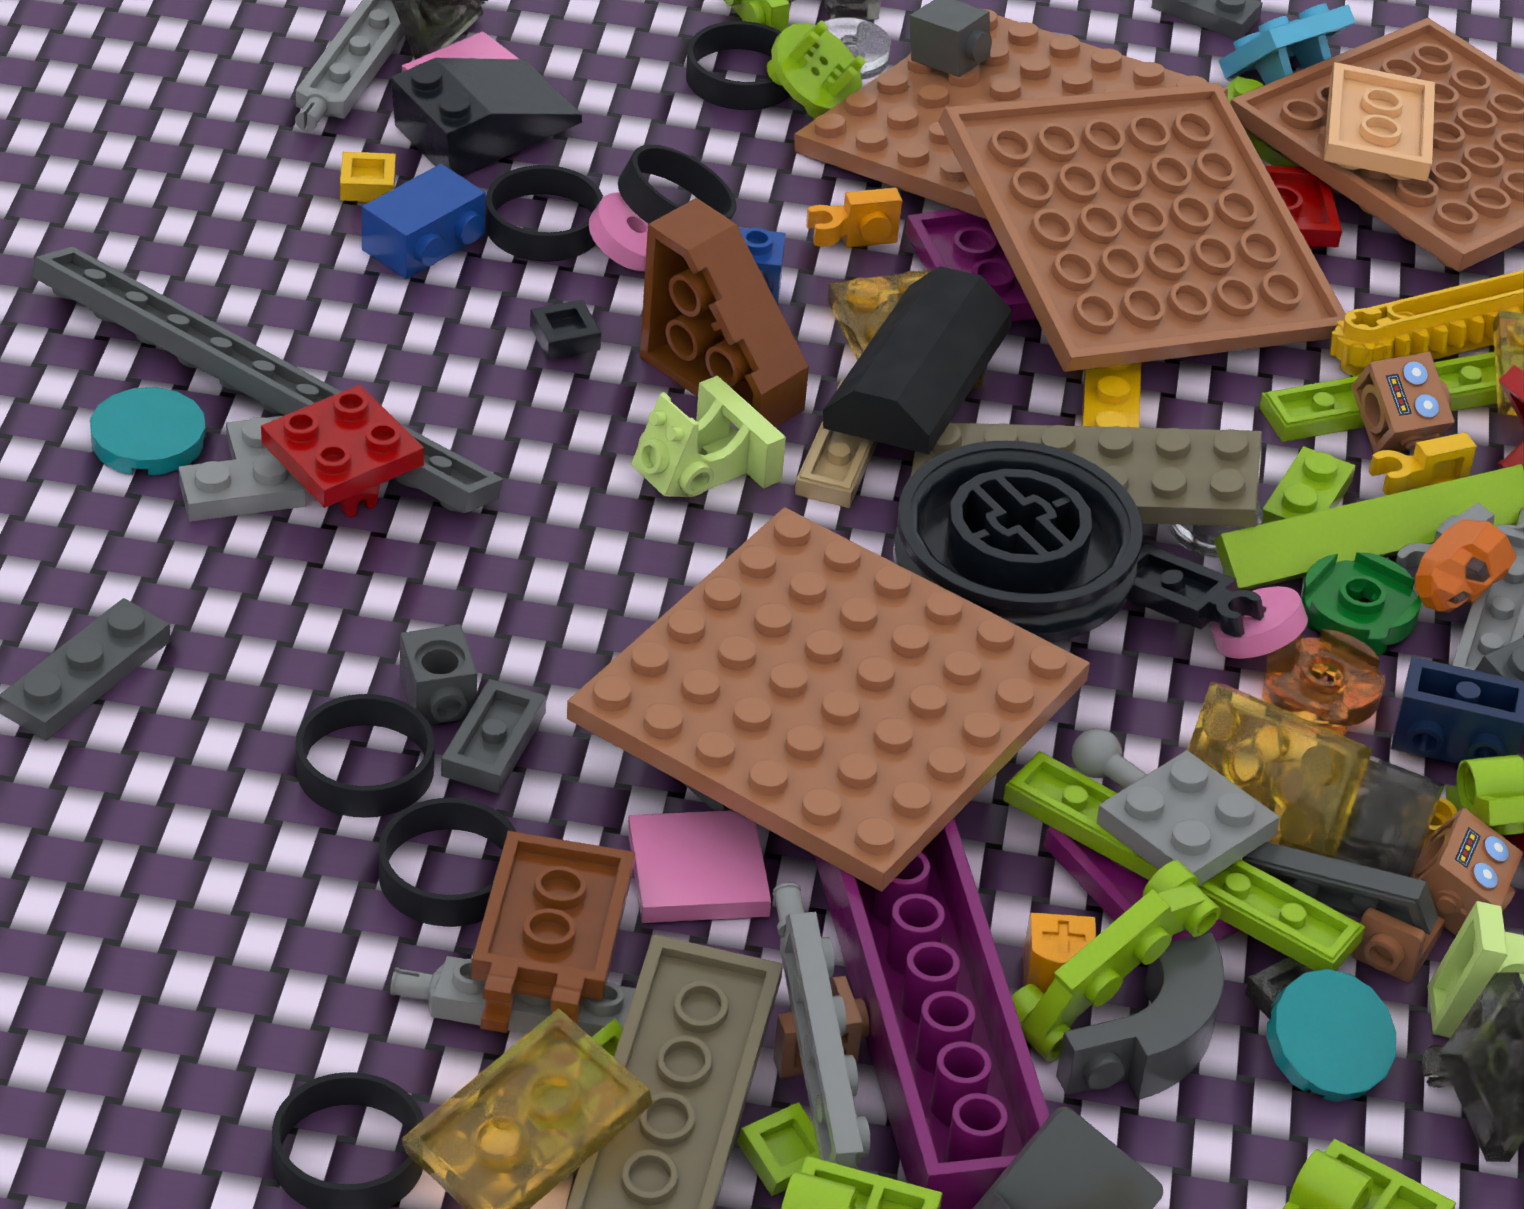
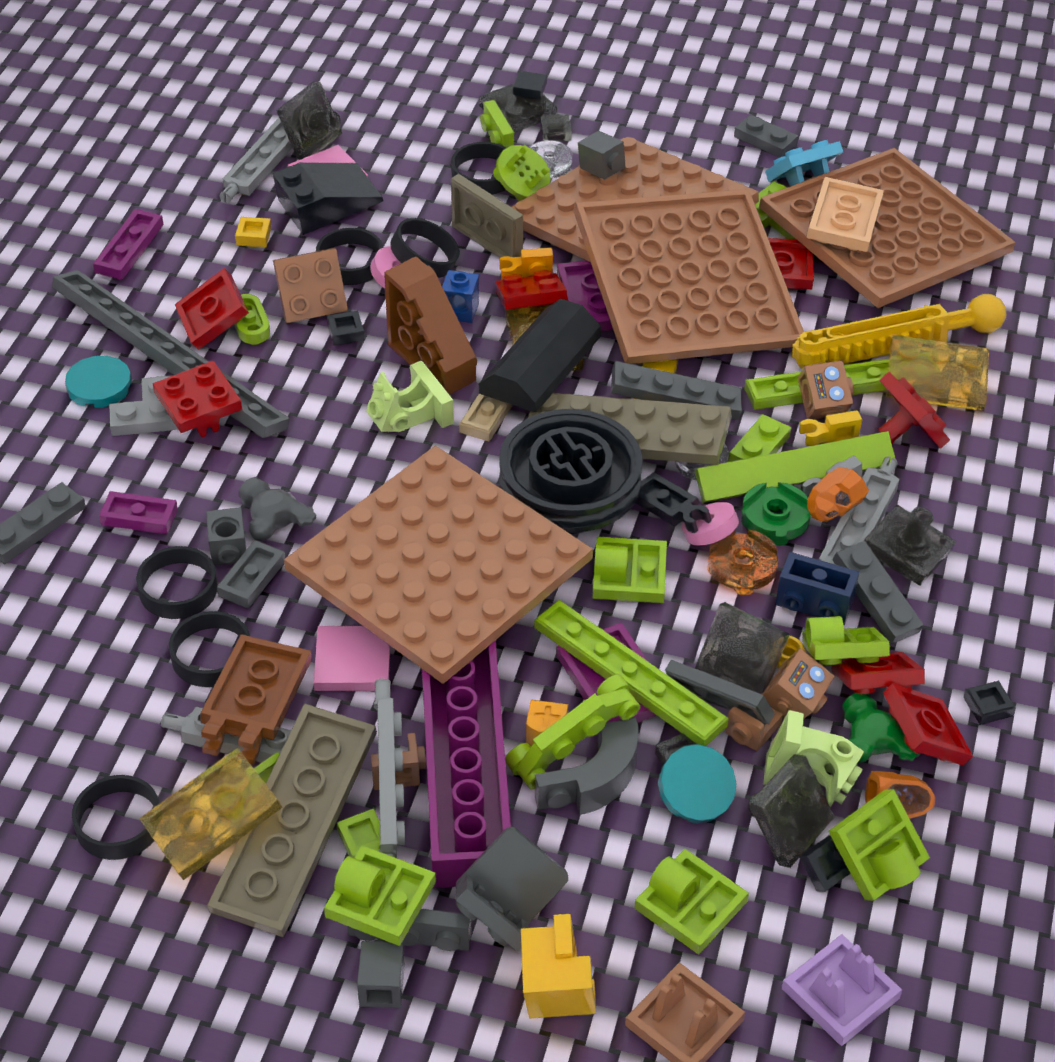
camera: 10 degrees right, 5 degrees up
blue brick [362,164,486,279] -> none
light grey plate [1072,728,1280,886] -> none
clear yellow plate [1188,682,1373,859] -> none
none -> magenta plate [93,209,164,280]
none -> magenta plate [99,491,178,535]
none -> red plate [175,268,249,350]
none -> lime plate [234,294,270,345]
none -> dark grey animal [238,477,316,541]
none -> nougat plate [273,248,348,323]
none -> dark tan tile [451,174,523,258]
none -> red plate [495,270,568,310]
none -> lime plate [592,537,667,603]
none -> dark grey plate [611,361,742,420]

